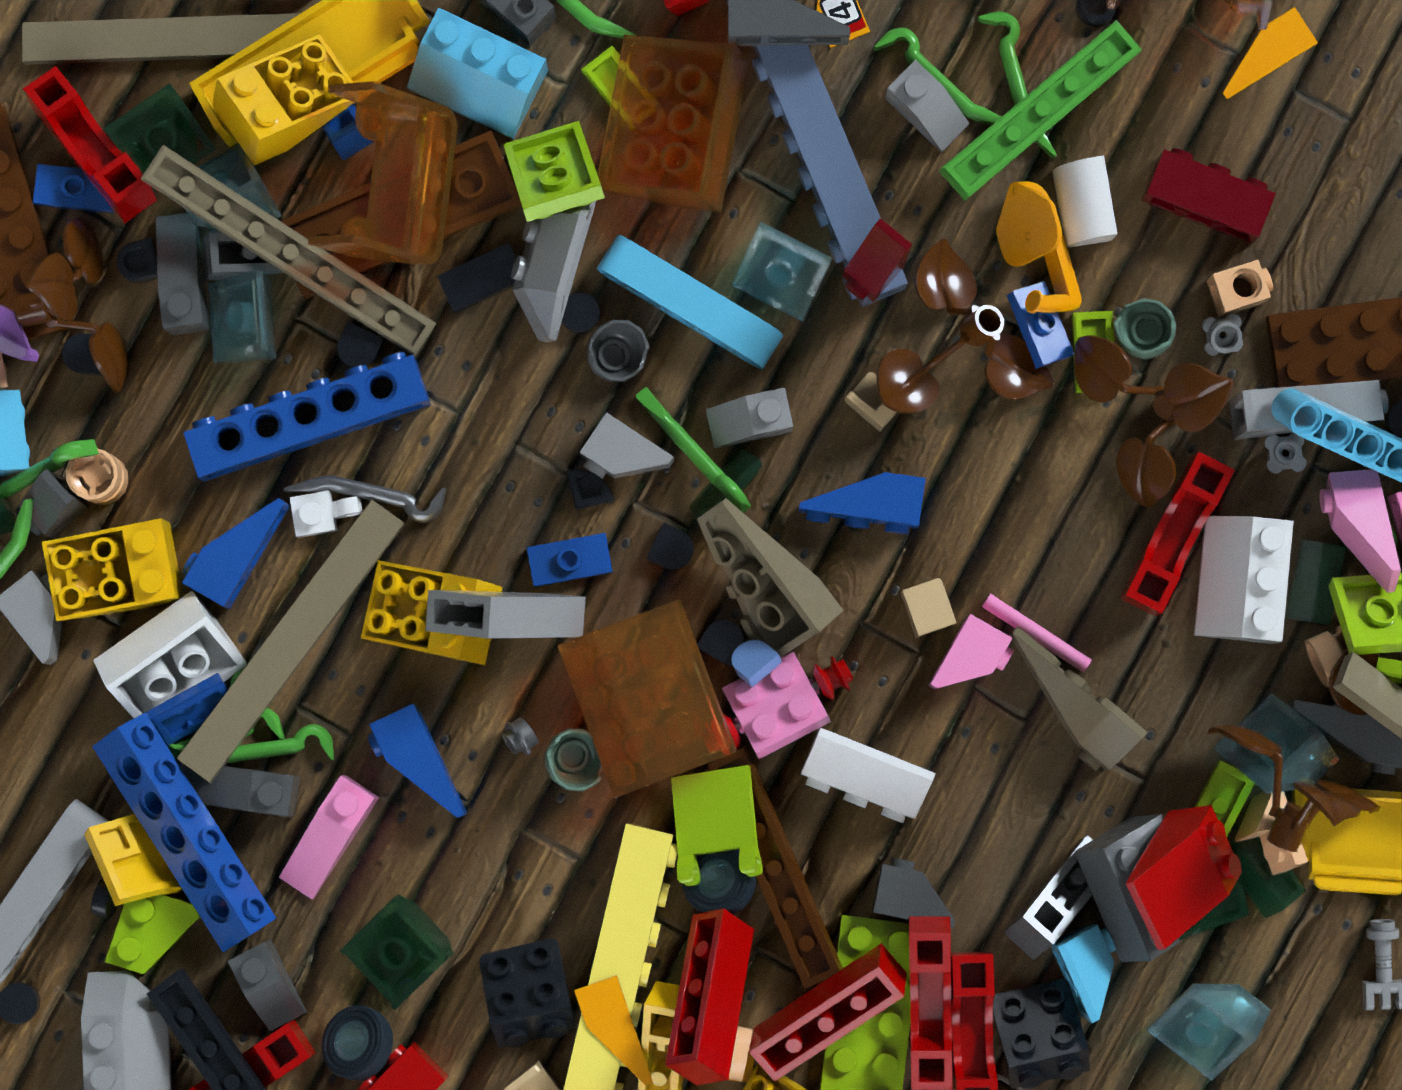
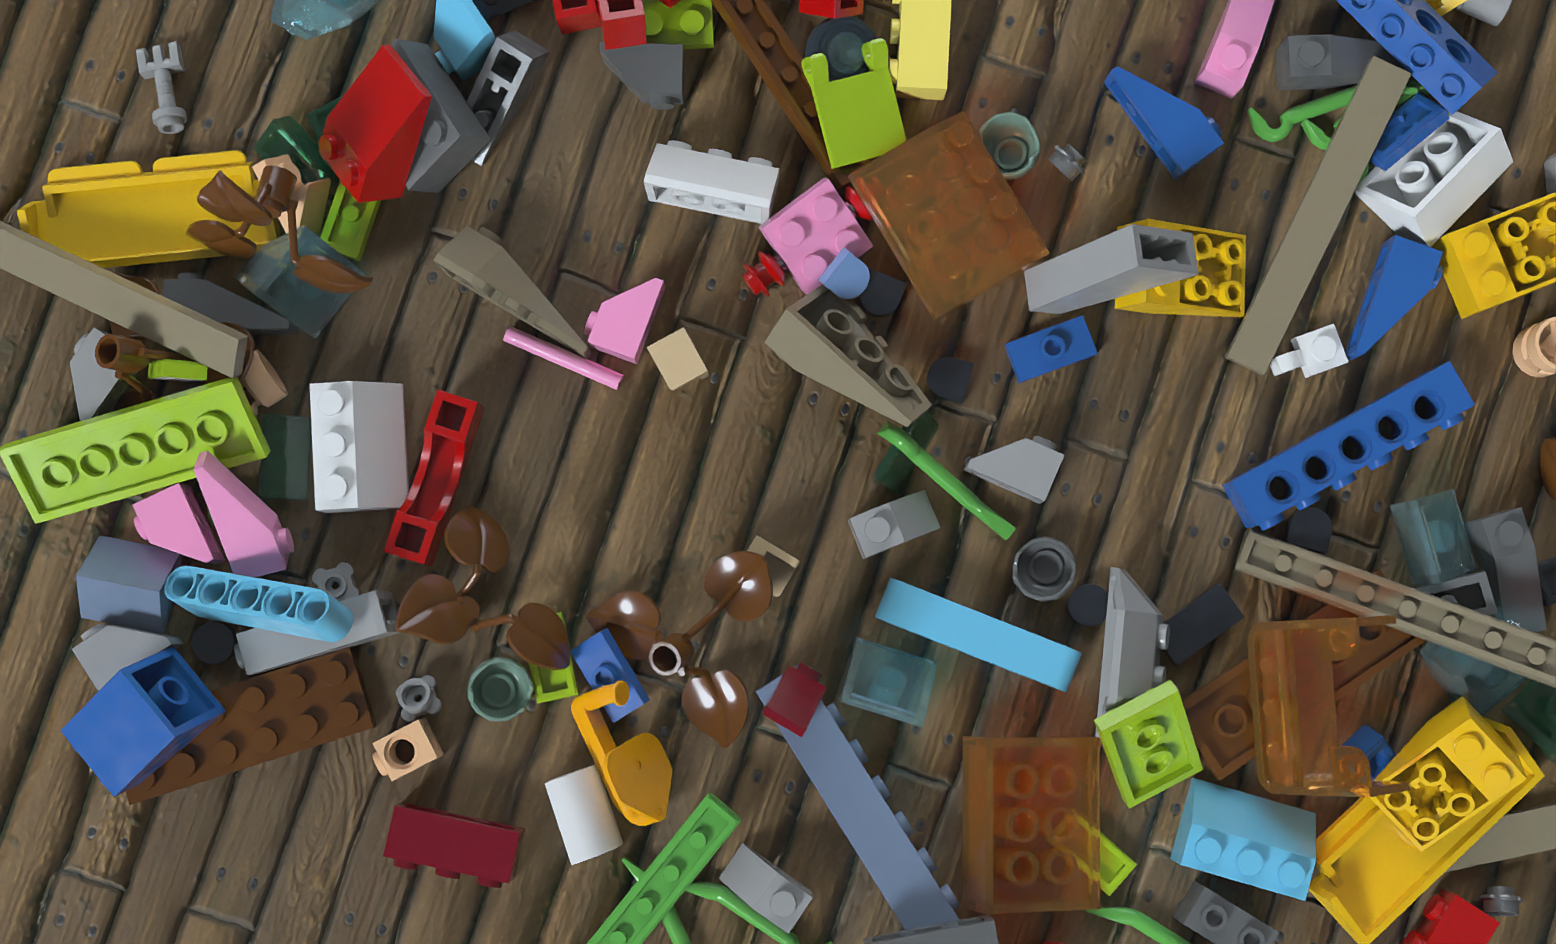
camera: 165 degrees right, 0 degrees up
flat silver piece [283,475,446,523] -> none
black tile [567,470,615,511] -> none
blue slope [798,472,926,535] -> none

